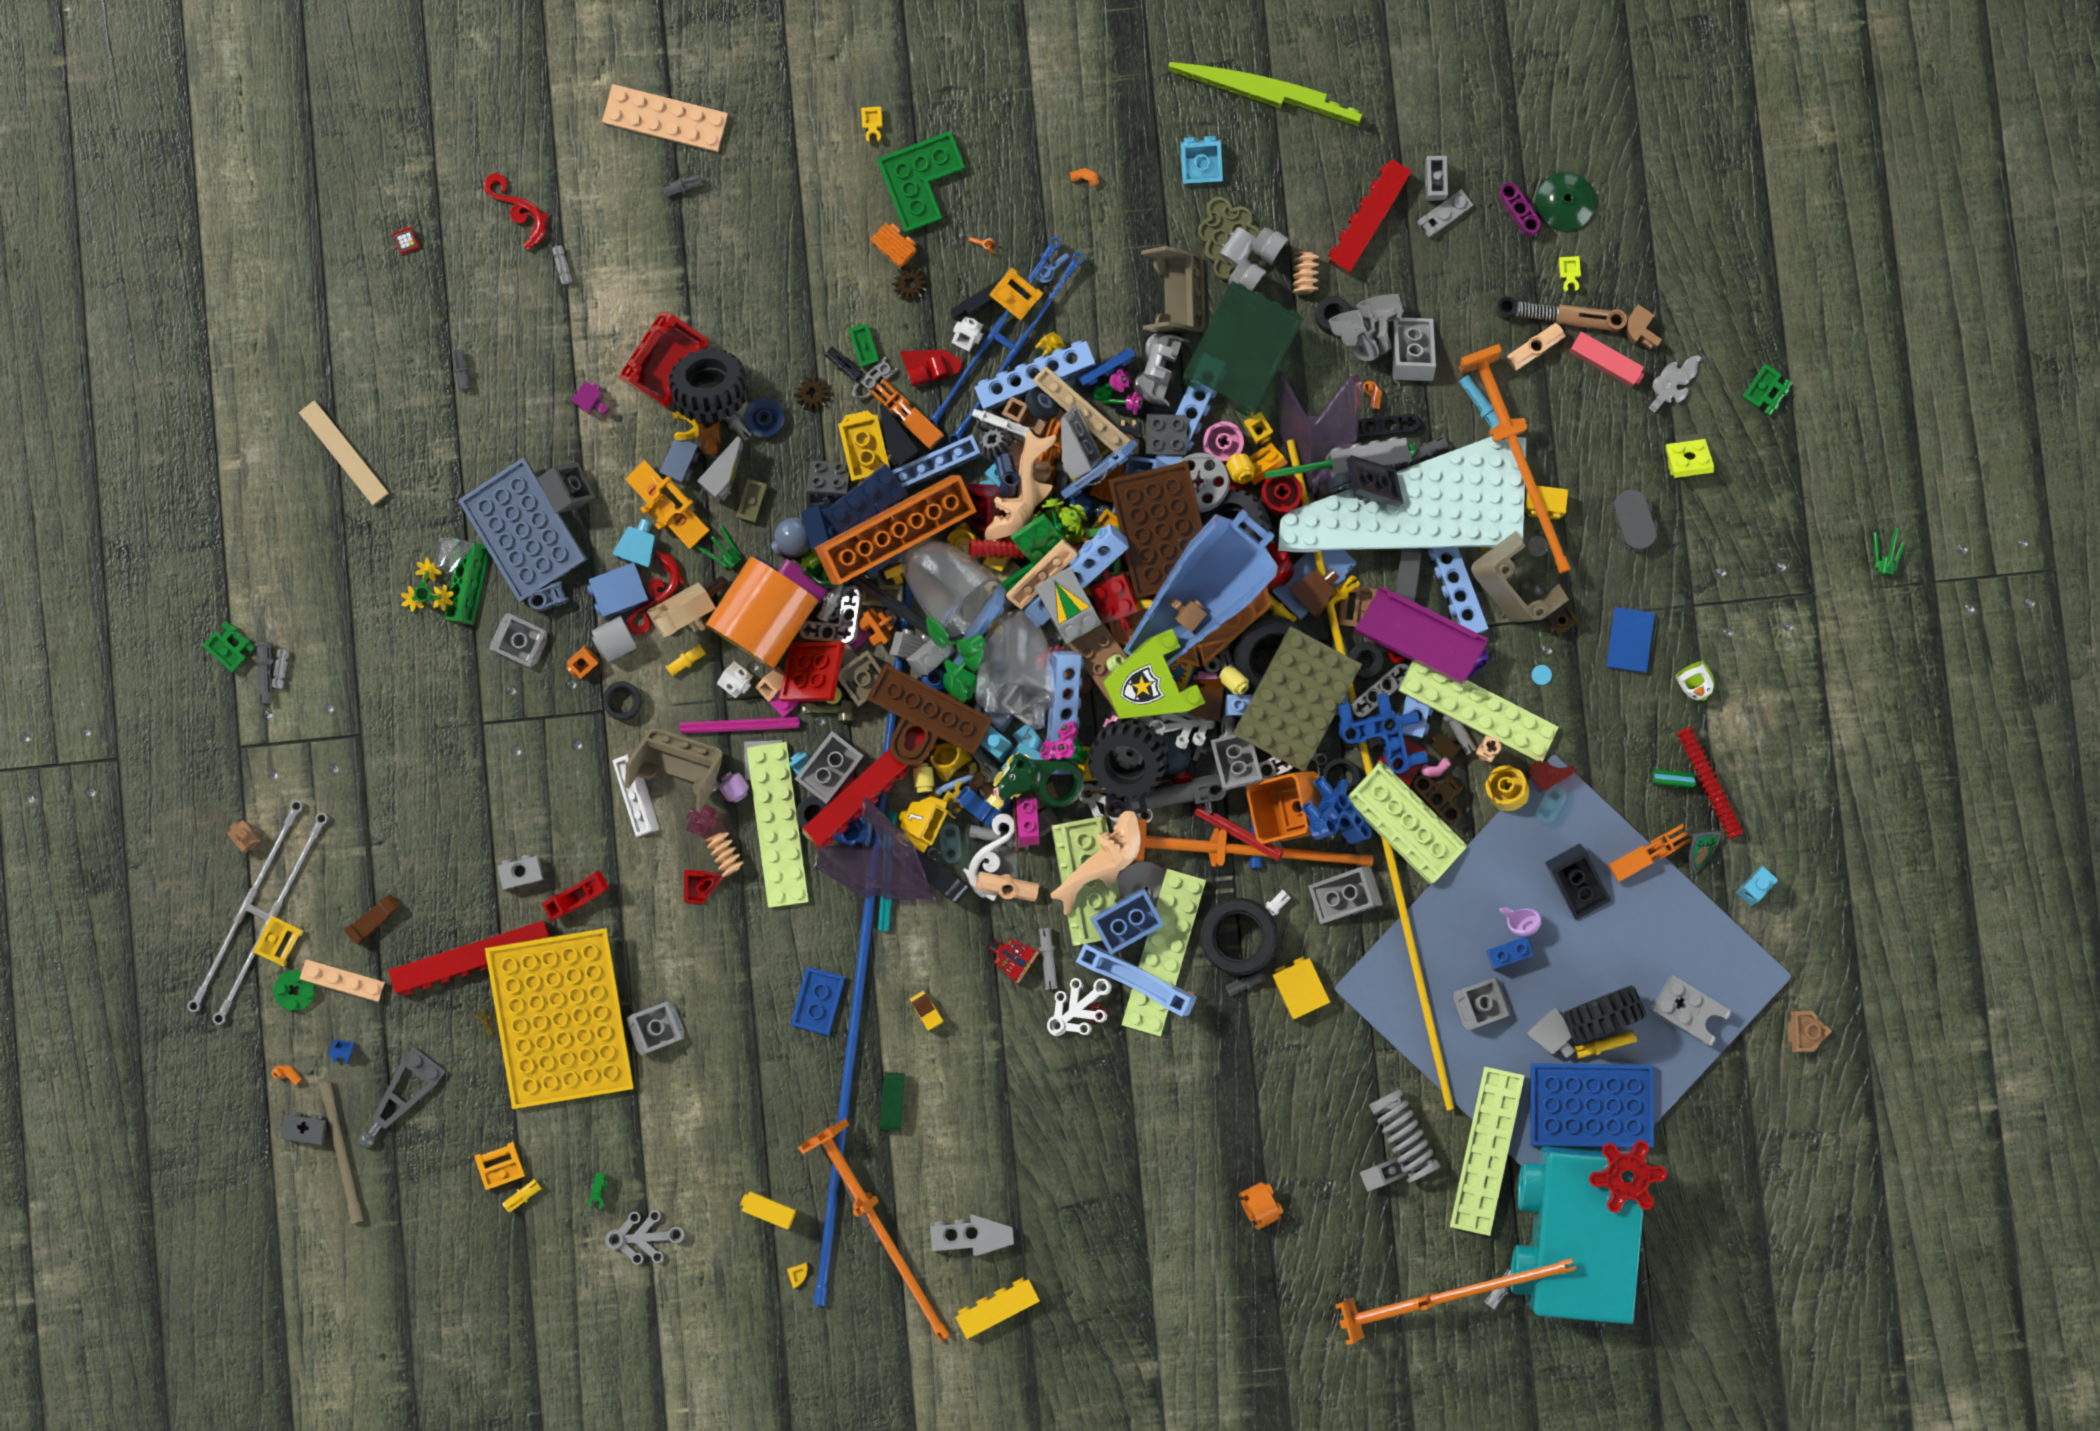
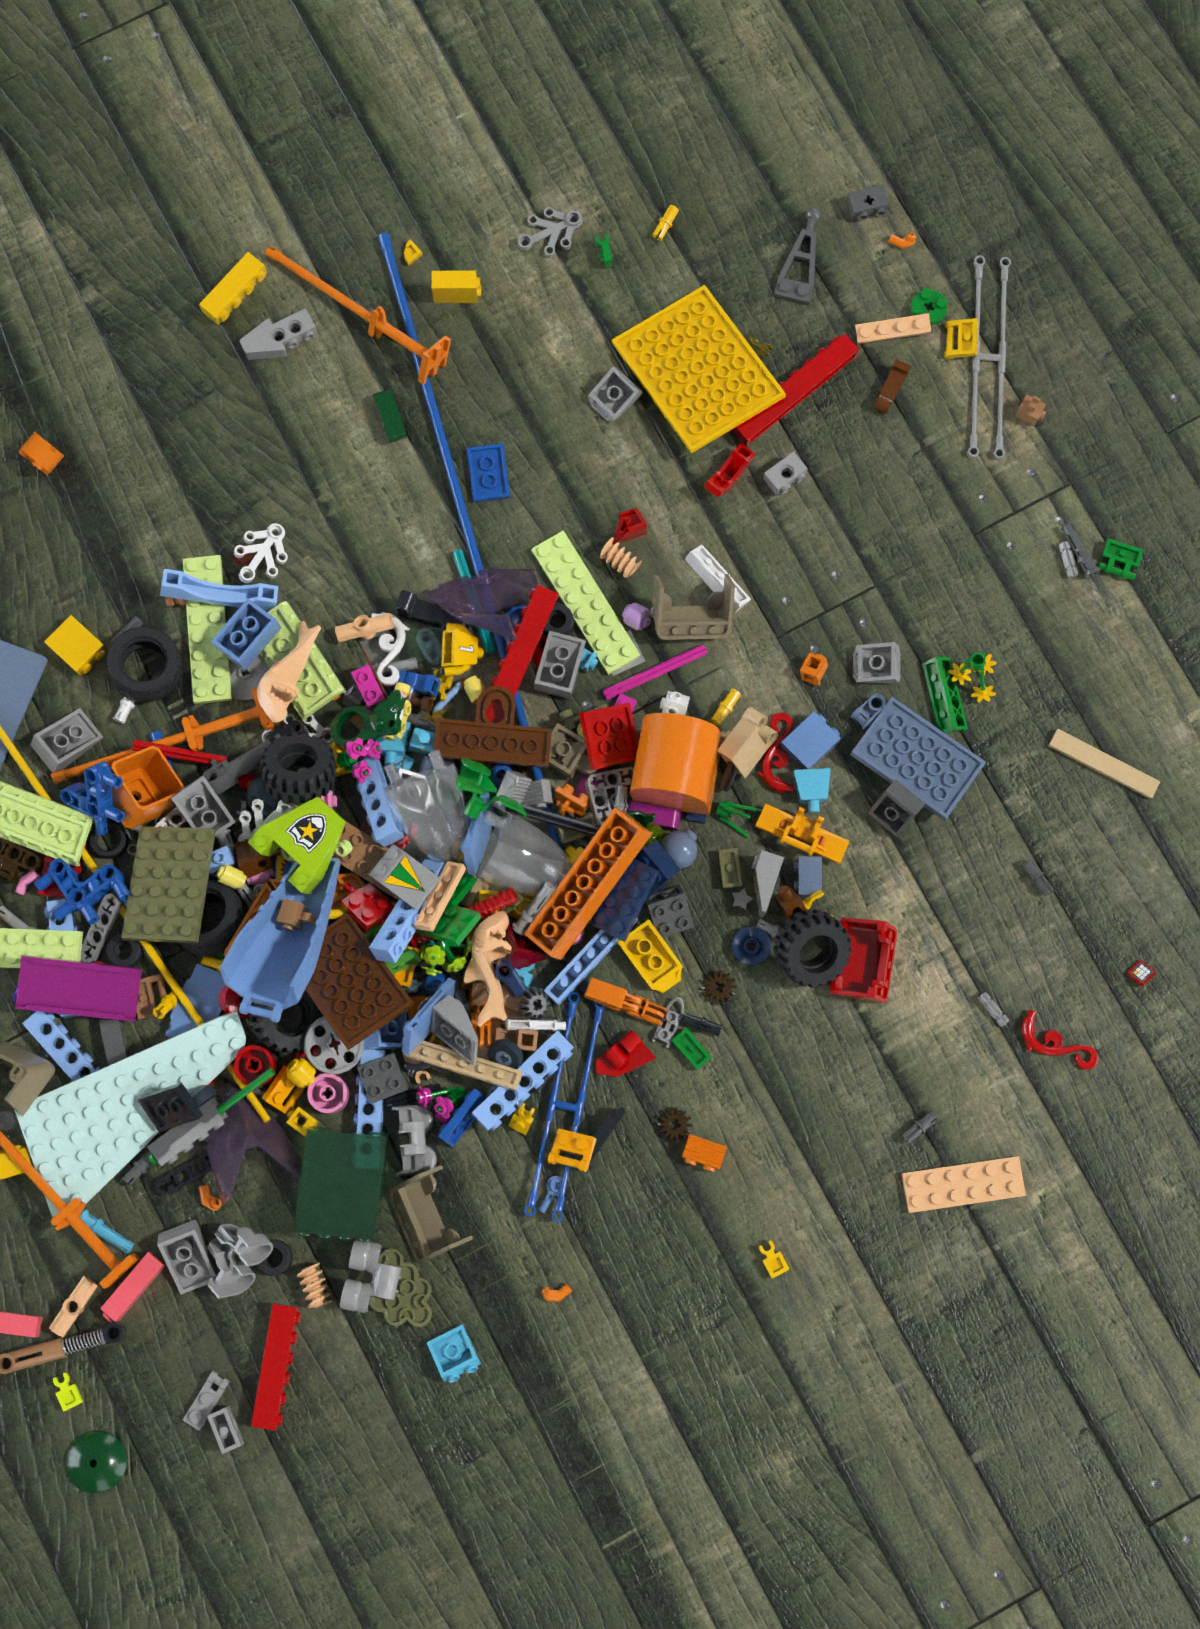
camera: 155 degrees right, 5 degrees down
dark tan piece [319,1082,363,1224] -> none
blue tile [329,1039,355,1064] -> none
clear slope [434,538,474,572] -> none
light orange plate [475,1142,525,1190] -> none
magenta brick [571,381,610,416] -> none
light grey piece [592,616,637,662] -> none
black tyre [602,681,642,721] -> none
clear pink brick [686,804,718,838] -> none
light nougat brick [755,666,784,702] -> none
green plate [876,131,965,233] -> none
black slope [879,403,920,469] -> none
leg [910,991,944,1031] -> none
yellow hair [930,743,972,782] -> none
white brick [951,316,983,351] -> none
orange hand [969,237,998,254] -> none
torso [988,939,1040,985] -> none
light grey pin [1038,928,1058,990] -> none
lime slope [1168,62,1362,126] -> none
reddish brown torso [1289,568,1340,617] -> none
dark brown brick [1430,731,1463,762] -> none
magenta beam [1499,182,1541,237] -> none
none -> coral brick [100,1252,166,1322]
none -> light grey pin [512,882,556,936]
none -> light grey piece [732,888,753,910]

